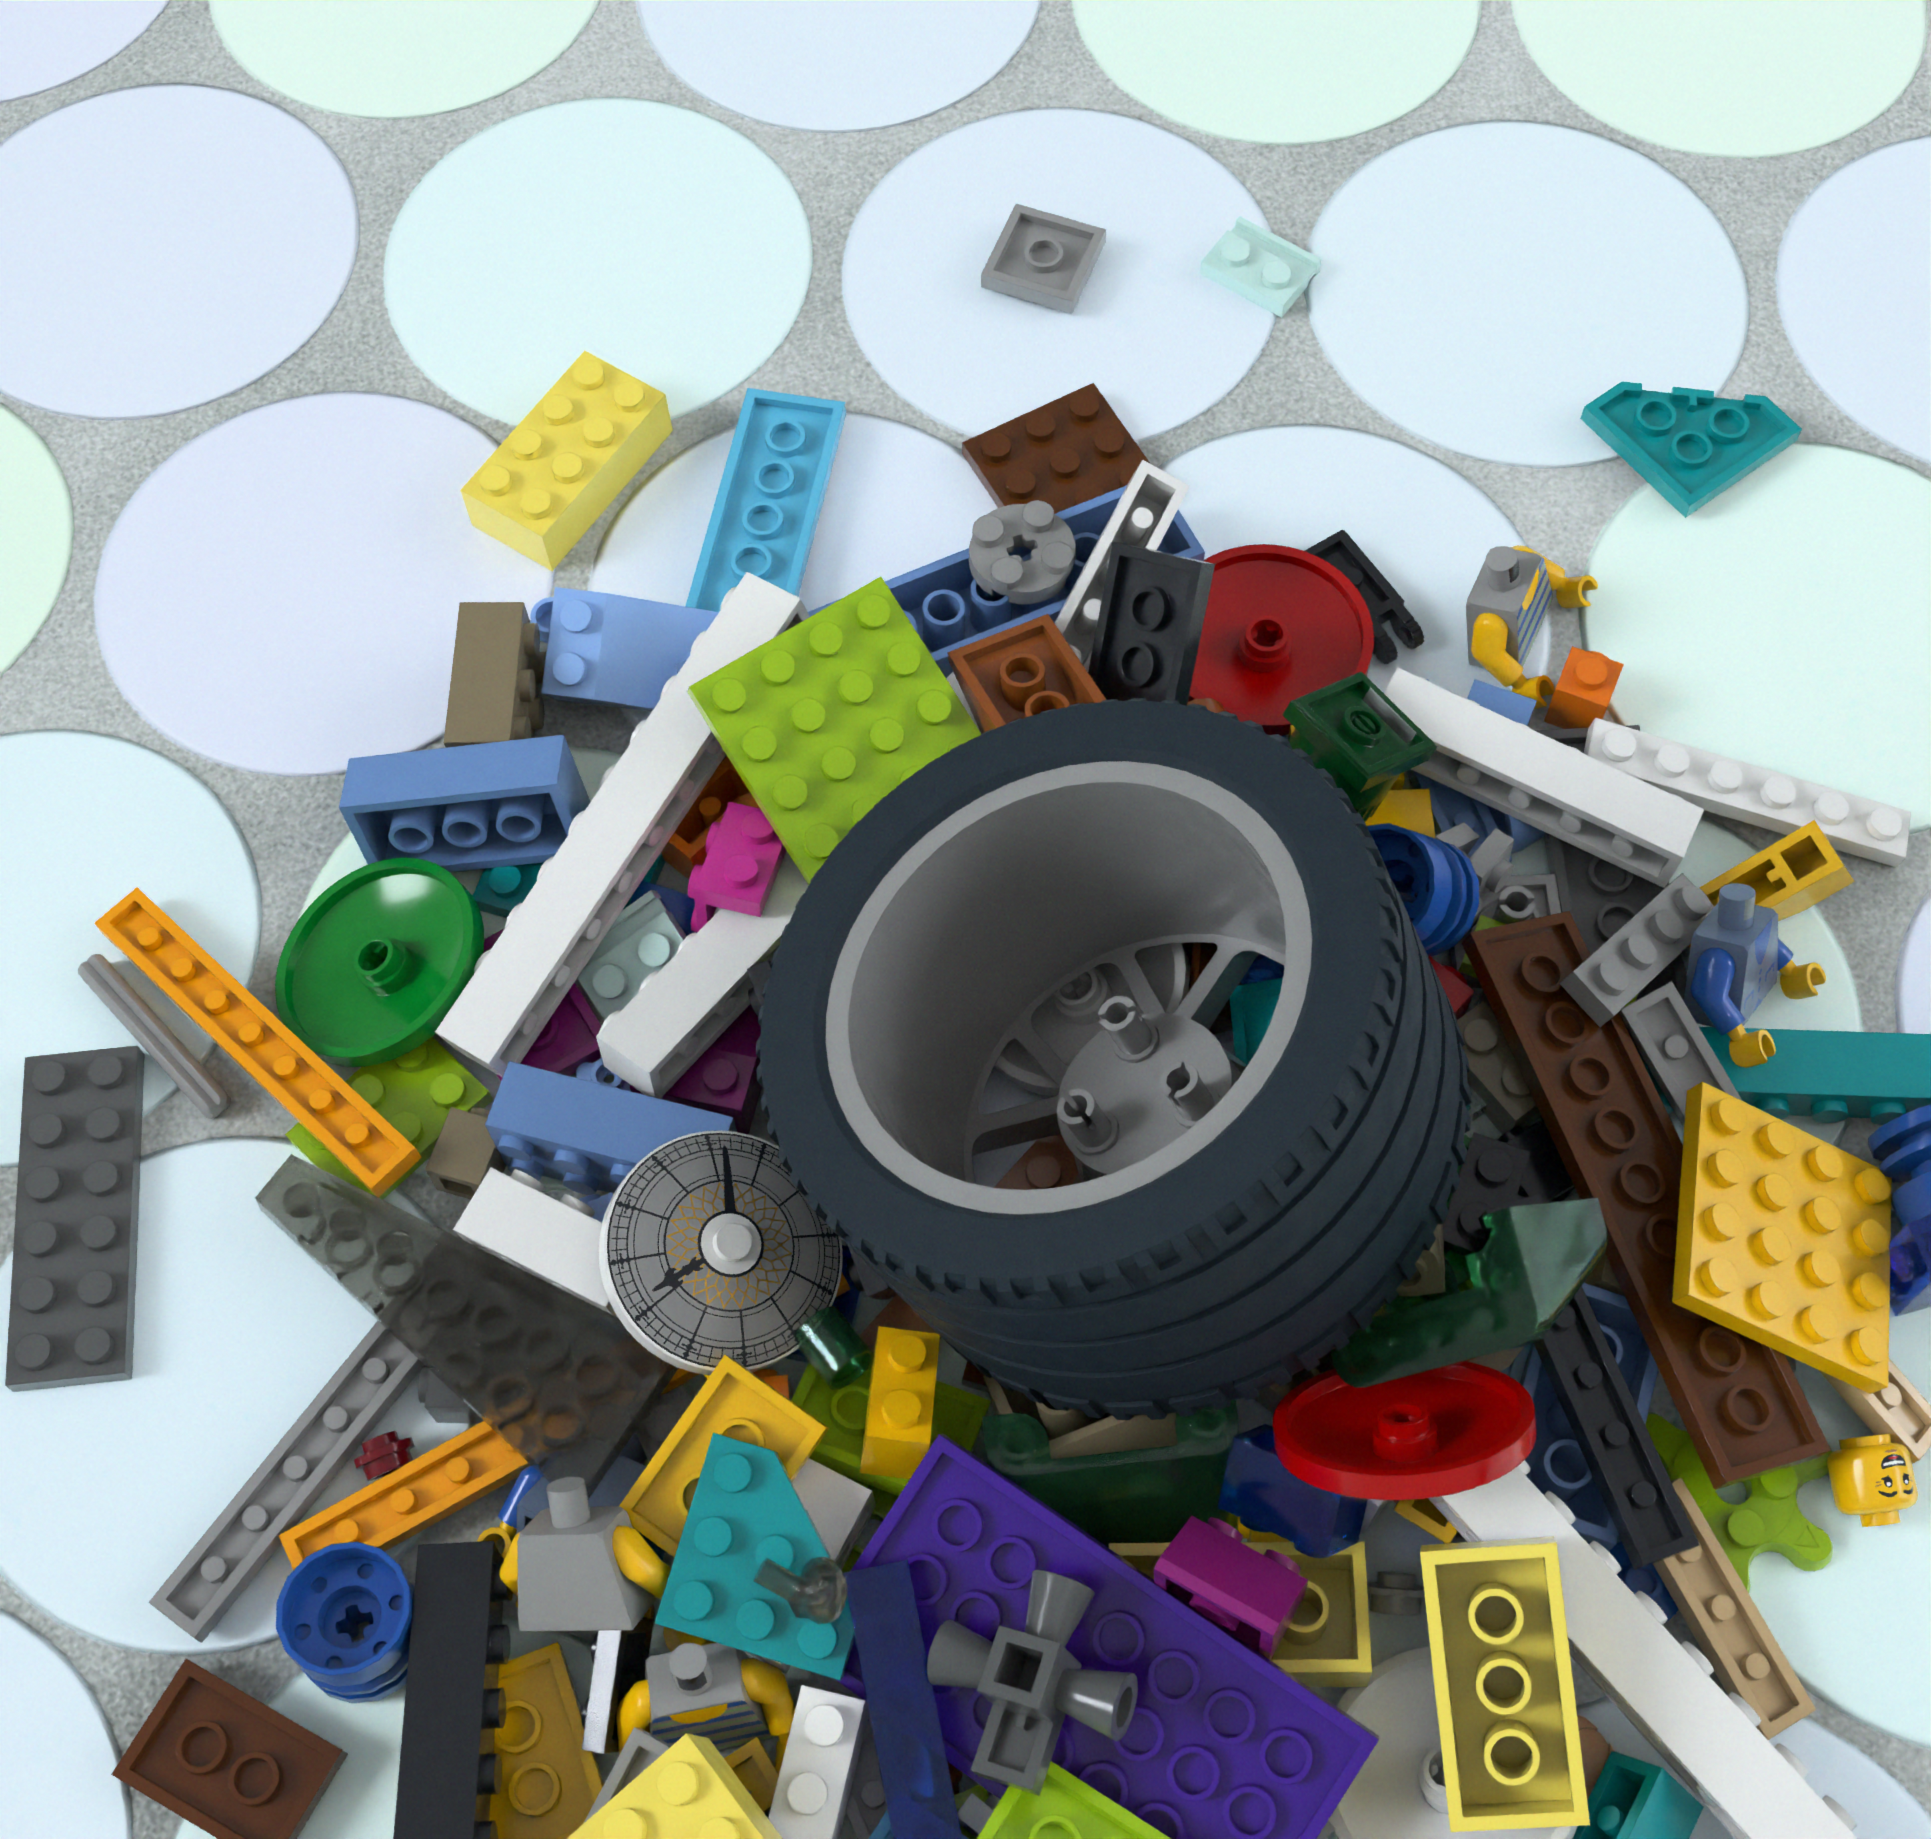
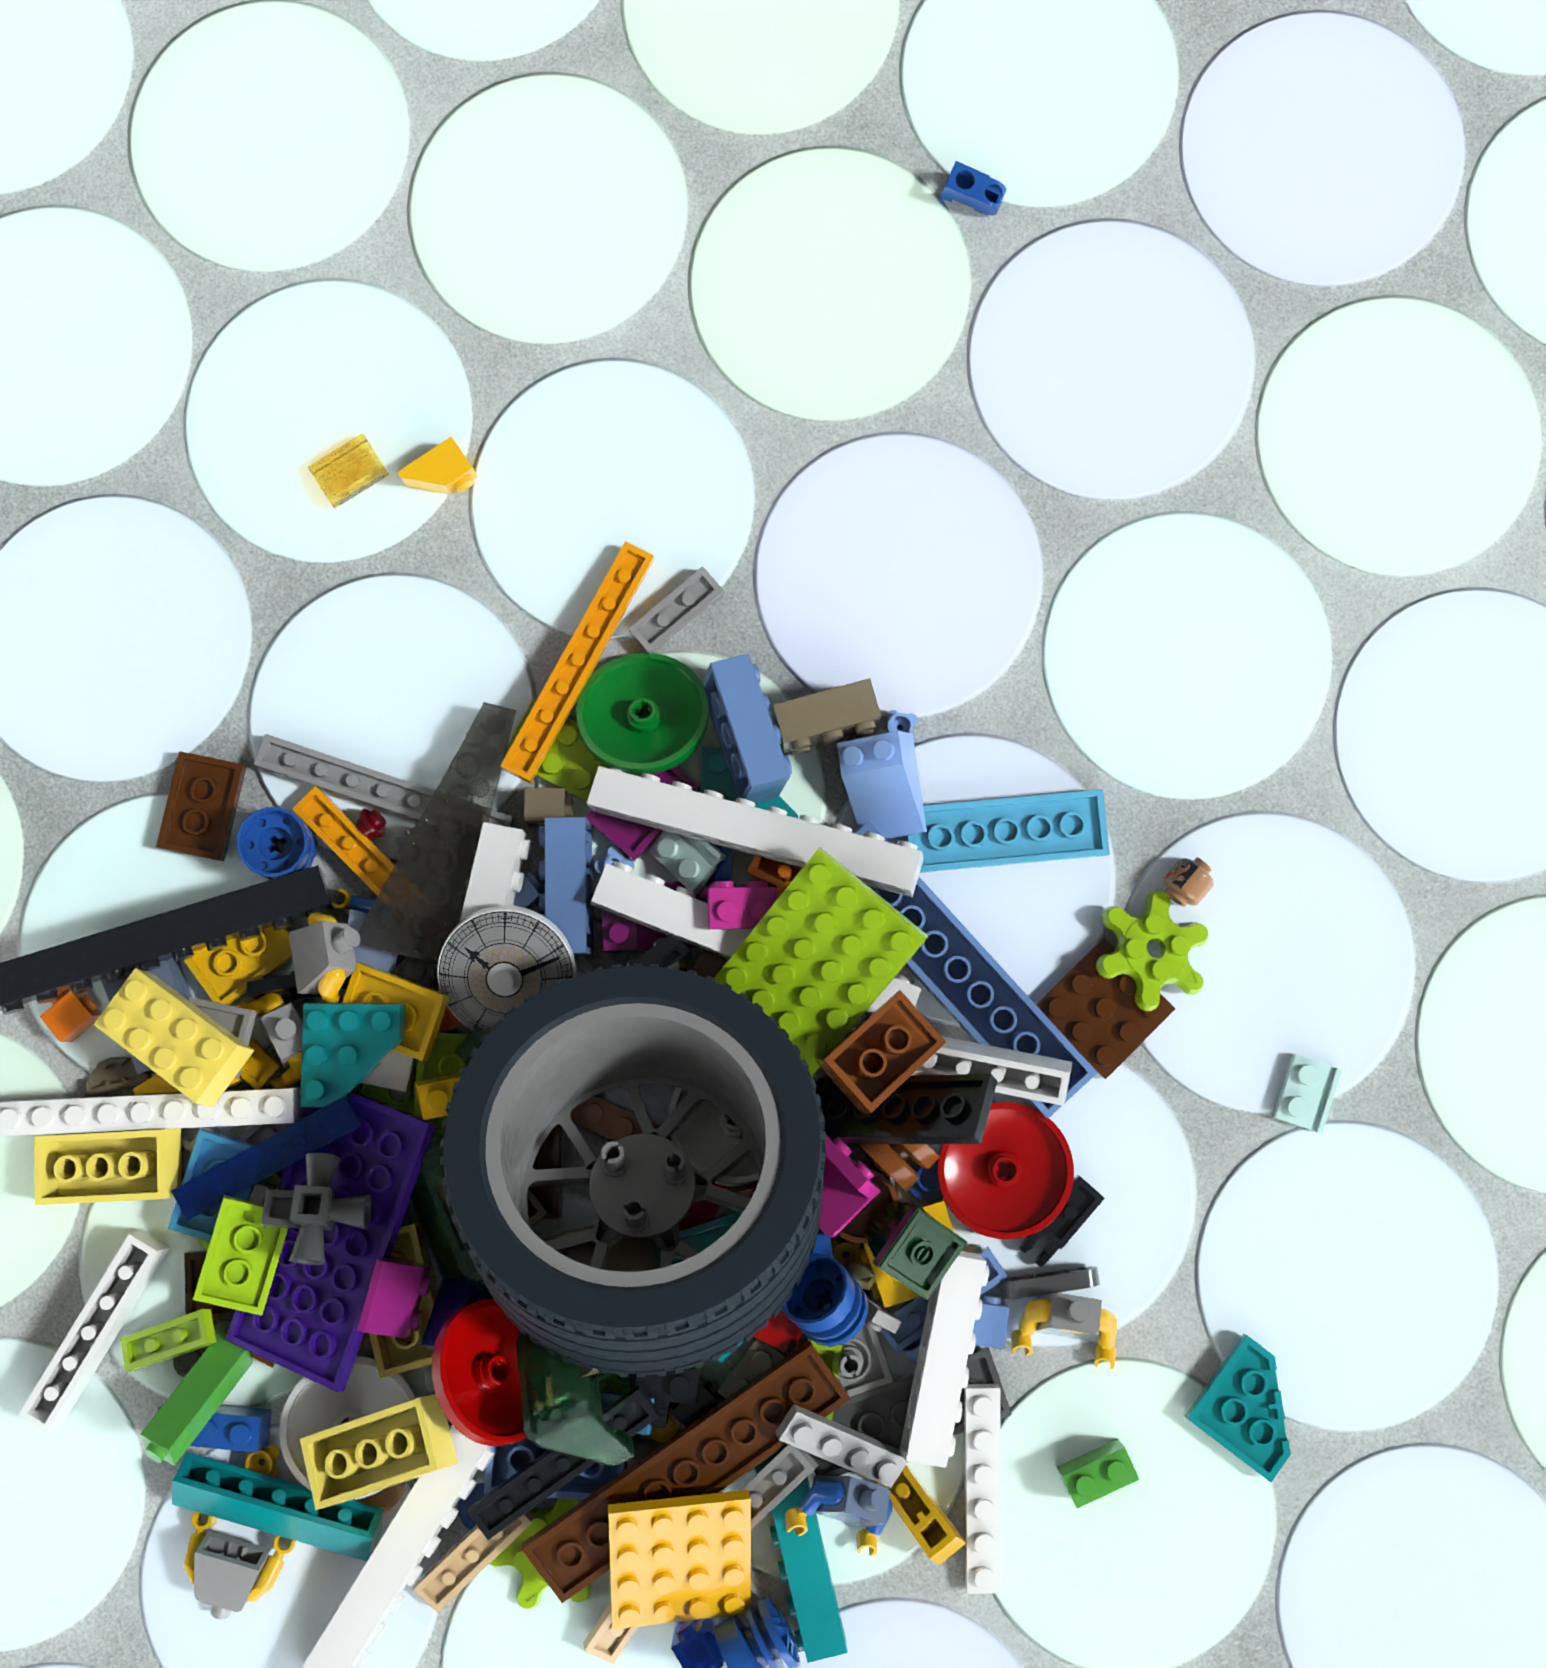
camera: 75 degrees right, 20 degrees up
dark grey plate [5,1045,145,1392] -> none
light grey axle [78,954,231,1119] -> none
light yellow brick [460,350,673,571] -> none
clear smoke plate [754,1557,848,1624] -> none
light grey plate [969,500,1076,604] -> none
light grey plate [981,203,1106,314] -> none
light grey plate [1469,828,1514,930] -> none
orange brick [1544,646,1624,729] -> none
yellow head [1827,1433,1918,1527] -> none
none -> light grey plate [628,566,724,654]
none -> dark grey beam [1000,1266,1100,1299]
none -> bright green brick [1057,1439,1140,1509]
none -> lime plate [1096,890,1209,1011]
none -> medium nougat head [1163,857,1214,907]

